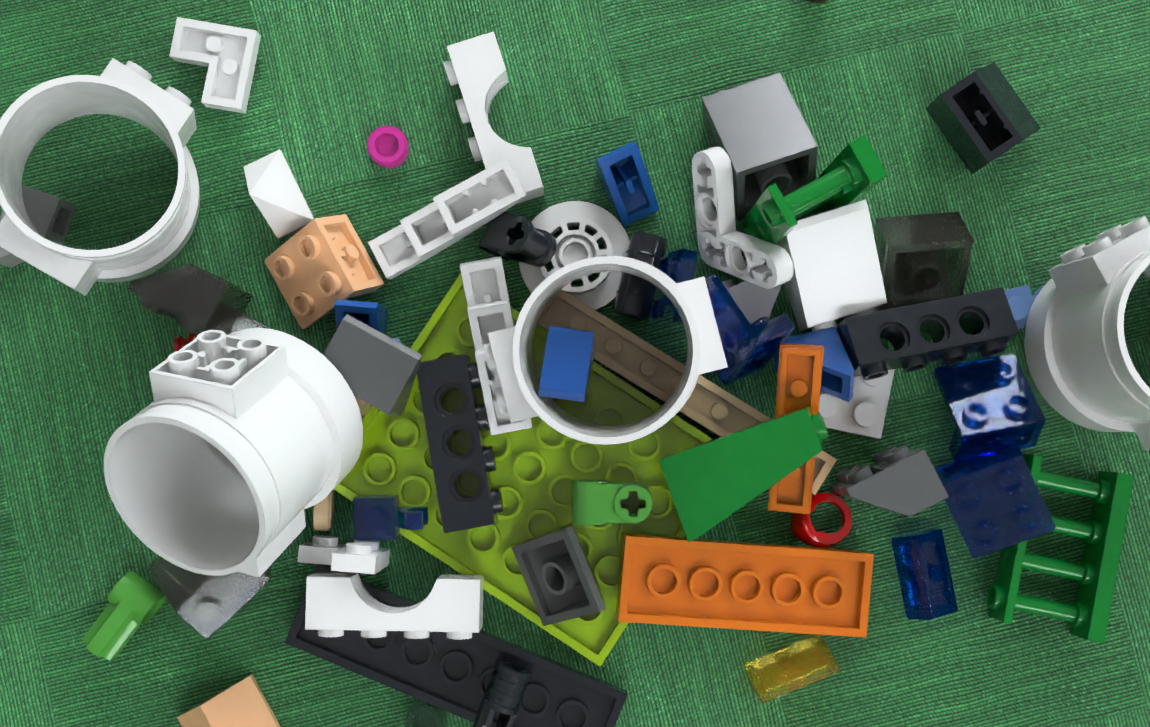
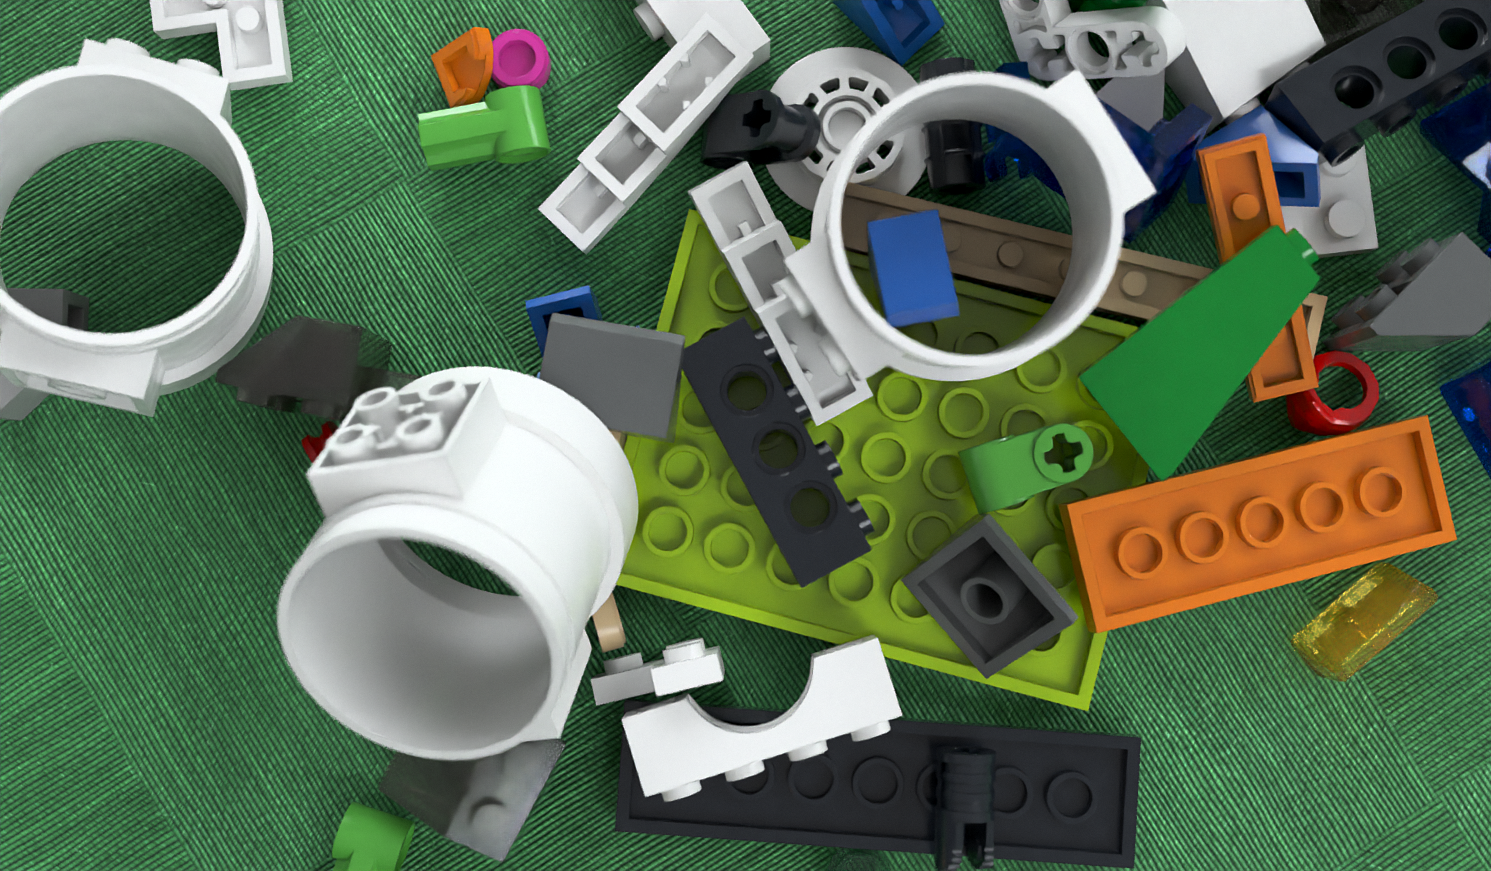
camera: 20 degrees left, 0 degrees up
white slope [243,149,314,240] -> none
light nougat bracket [265,214,385,329] -> none
clear blue plate [353,495,428,540] -> none
none -> bright green piece [418,86,551,171]
none -> orange tile [431,27,493,108]

